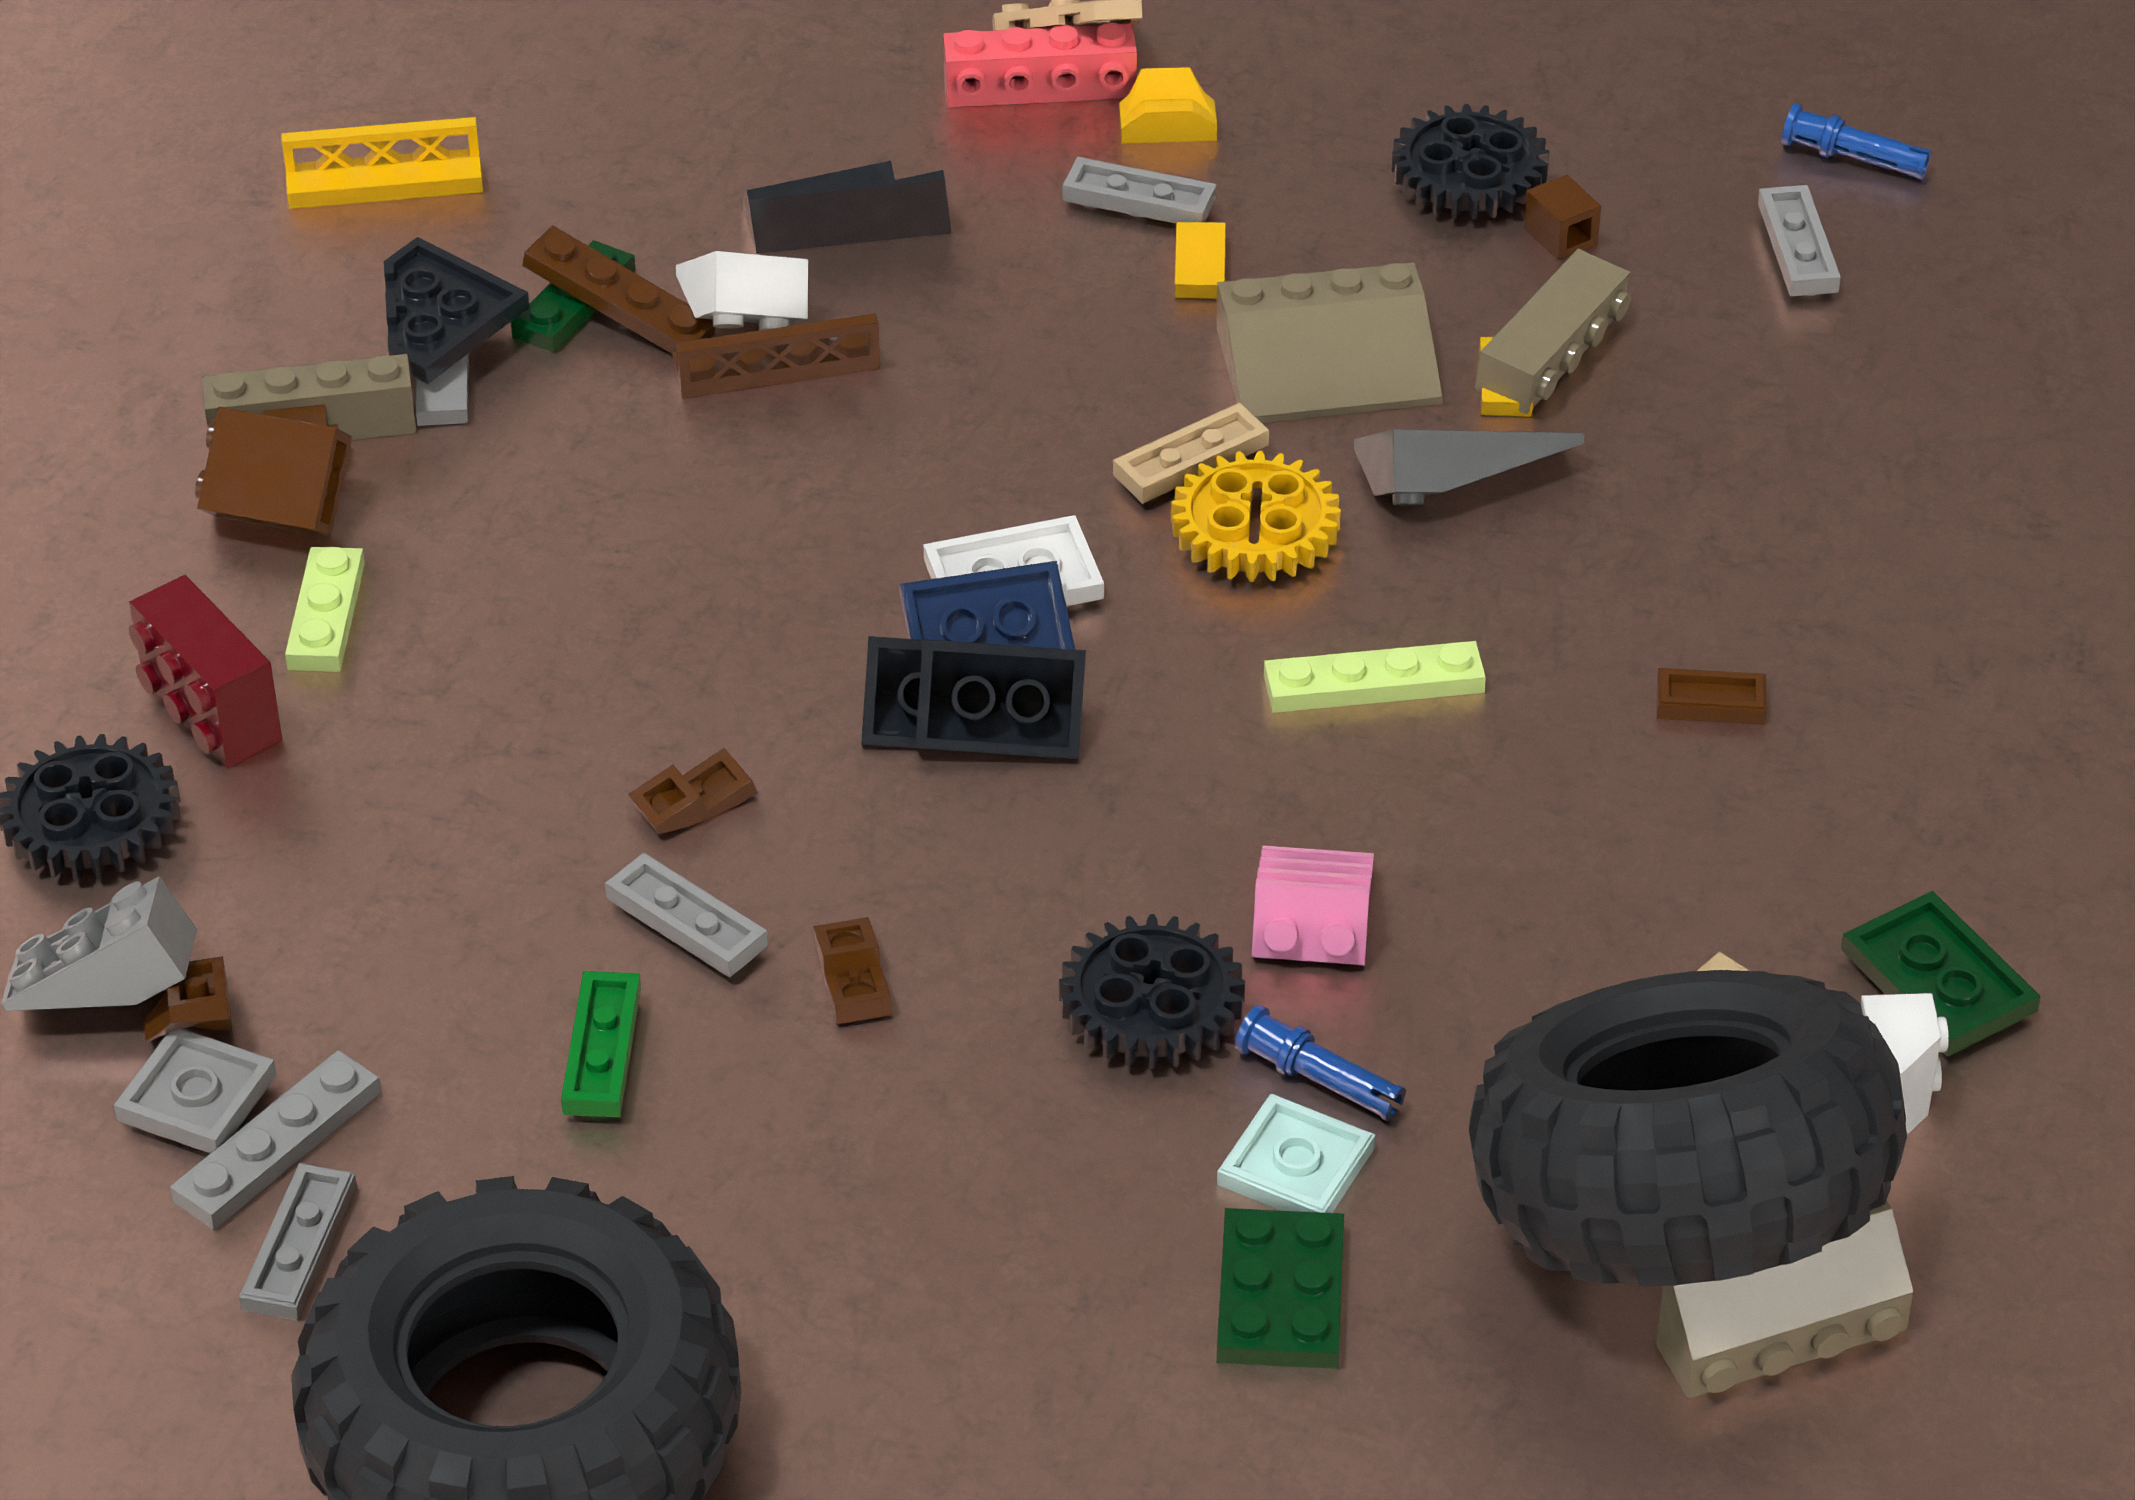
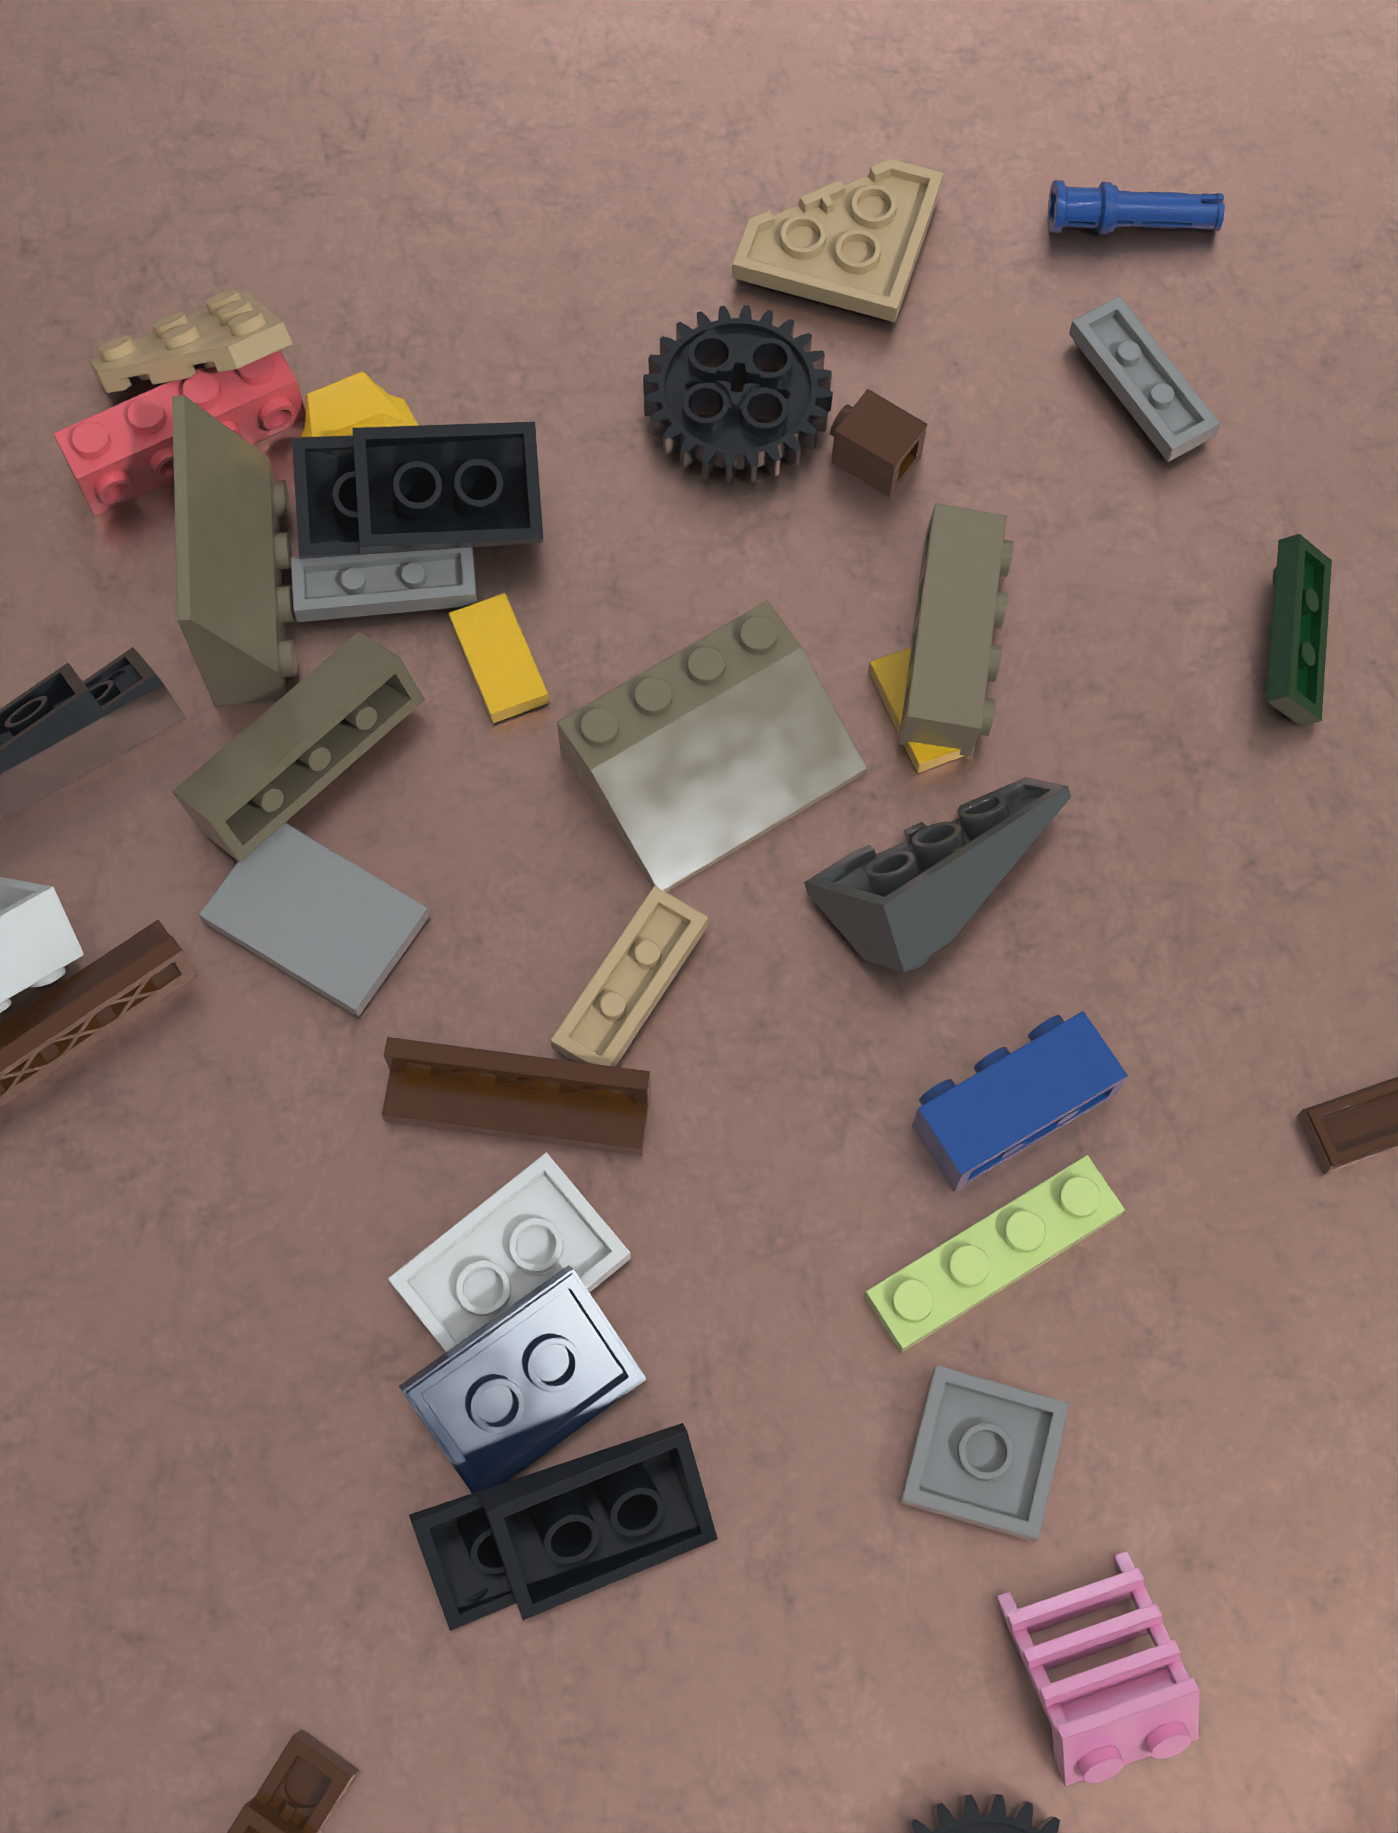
camera: 25 degrees left, 25 degrees up
yellow gear [1171,450,1341,582] -> none
none -> dark tan slope [172,395,297,706]
none -> dark tan brick [172,631,425,862]
none -> light grey tile [198,823,430,1018]
none -> black slope [292,422,543,559]
none -> reddish brown fence [382,1037,651,1156]
none -> tan plate [732,159,944,322]
none -> light grey plate [900,1365,1070,1542]
none -> blue brick [912,1011,1128,1191]
none -> dark green plate [1265,534,1332,726]

